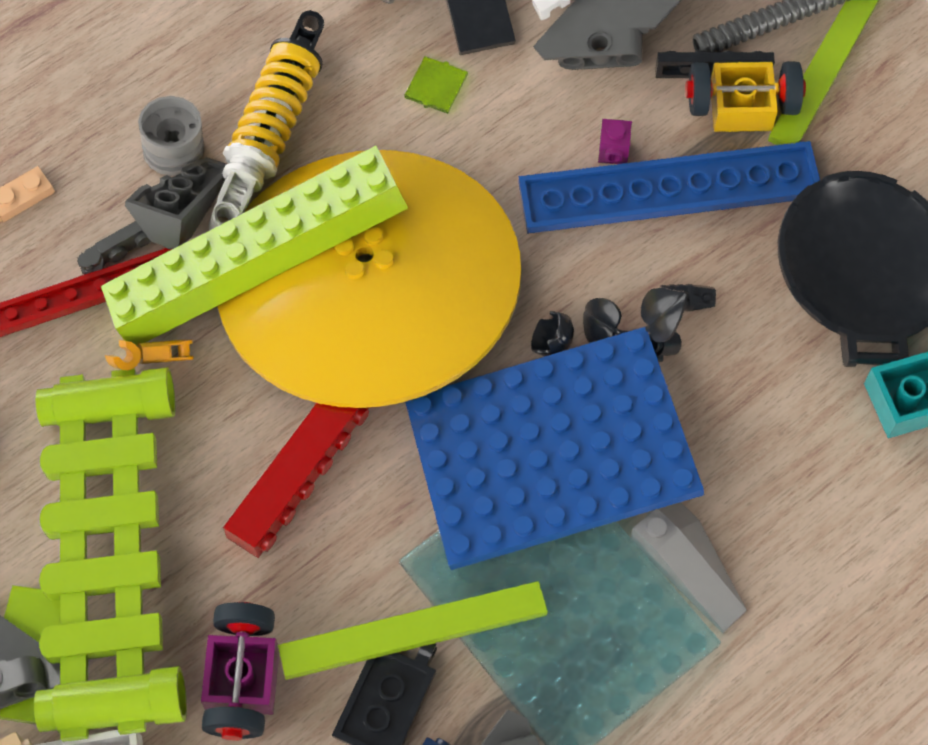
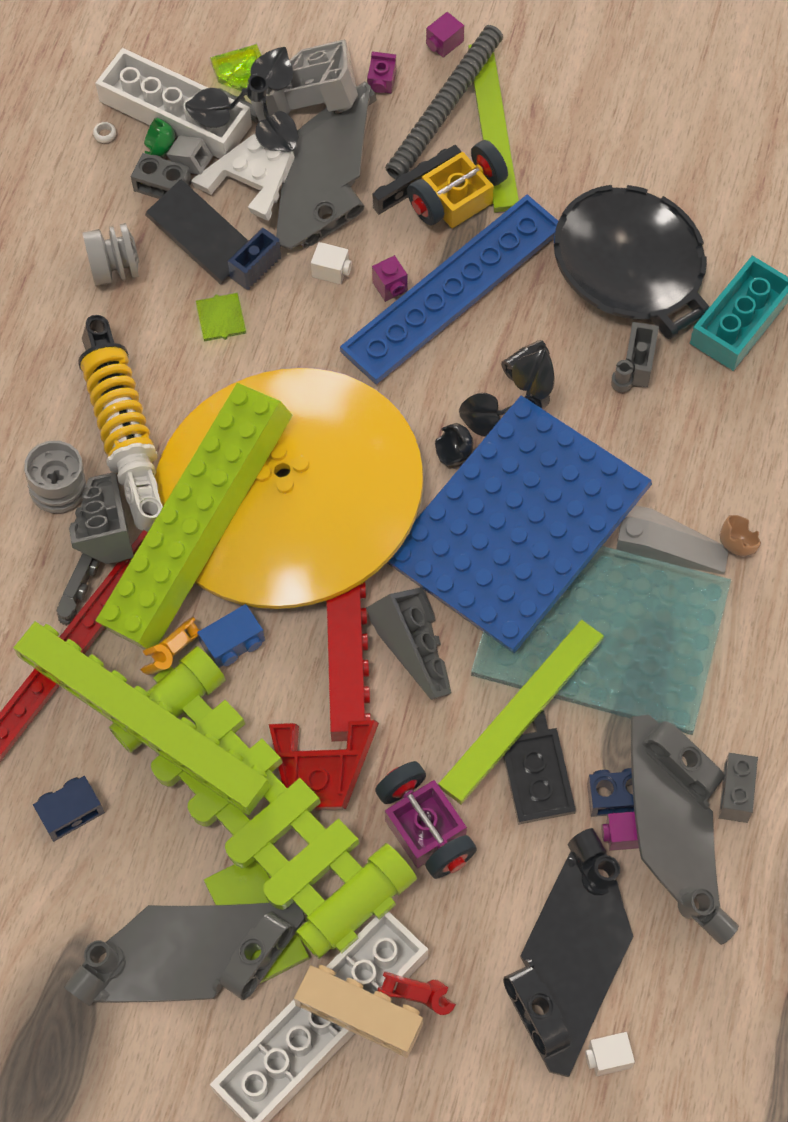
camera: 35 degrees left, 0 degrees up
none -> lime brick [13,621,270,816]
none -> blue brick [197,604,265,668]
none -> dark blue brick [227,228,281,290]
none -> red wing [269,720,379,810]
none -> white brick [311,242,352,284]
none -> dark grey wedge [366,587,451,700]
none -> dark grey hinge [611,322,659,392]
none -> medium nougat hair [719,515,761,556]

